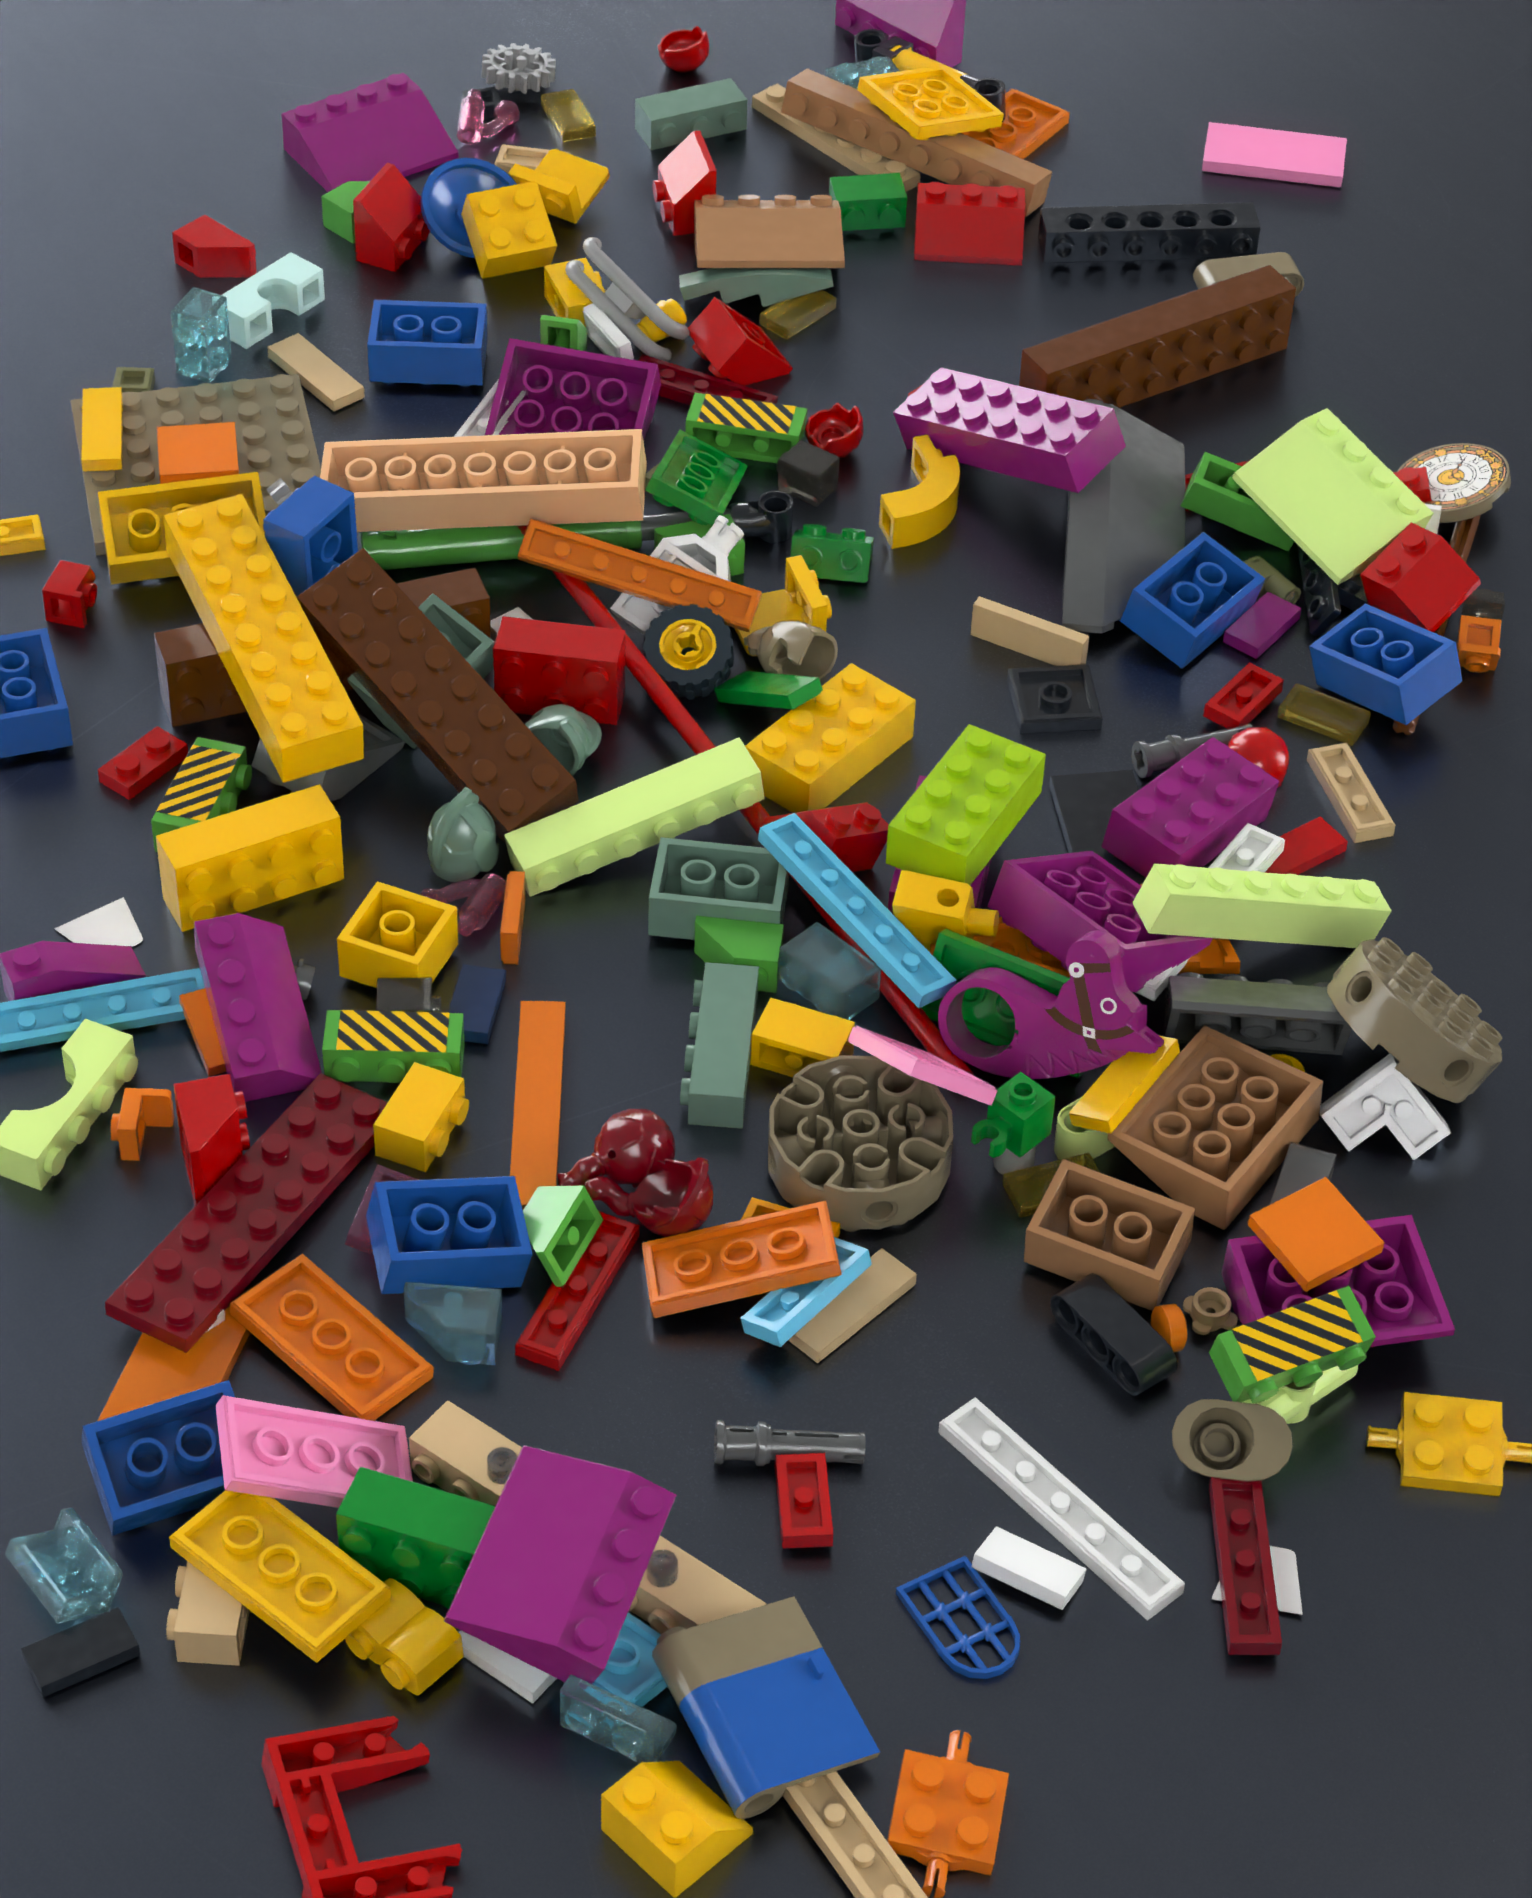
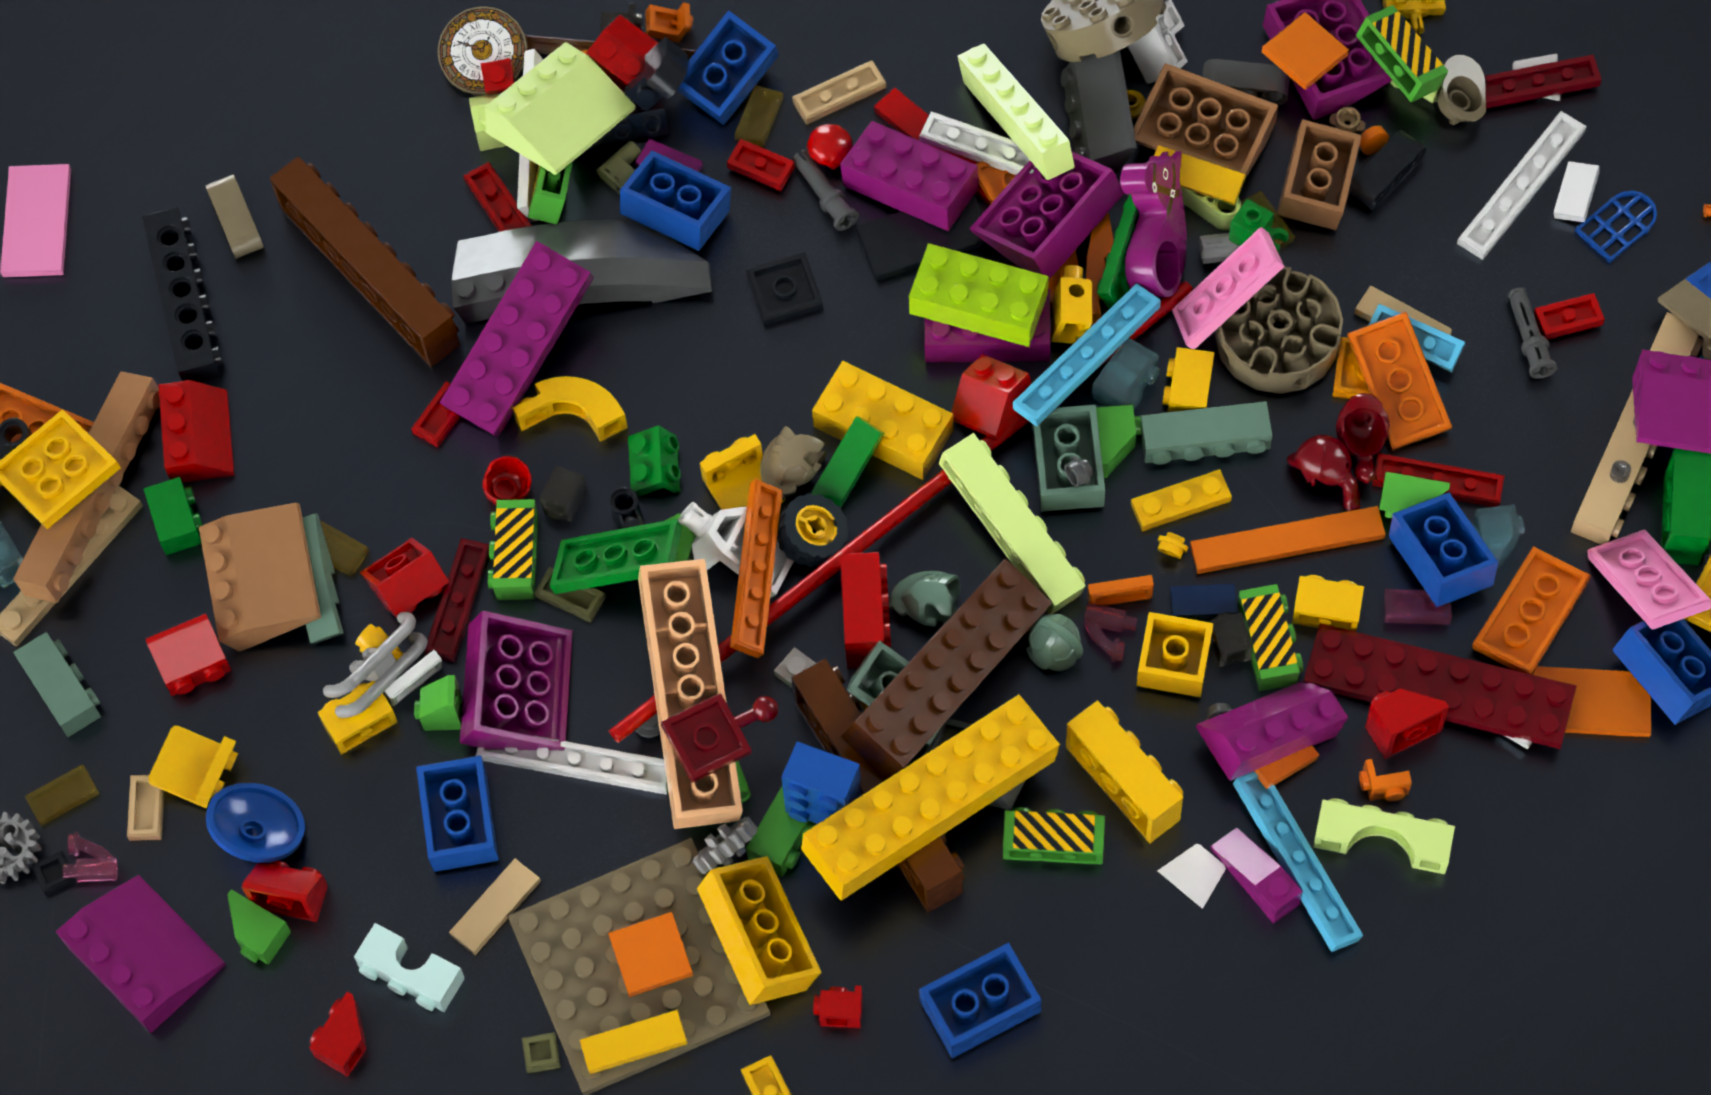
camera: 95 degrees left, 20 degrees up
red plate [98,726,188,800] -> none
clear light blue brick [171,287,232,383] -> none
yellow brick [461,181,557,279] -> none
tan tile [970,596,1089,666] -> none
none -> black brick [624,37,688,111]
none -> dark red plate [661,693,779,783]
none -> dark grey plate [1064,456,1093,487]
none -> yellow plate [1131,469,1232,532]
none -> yellow plate [1157,532,1189,559]

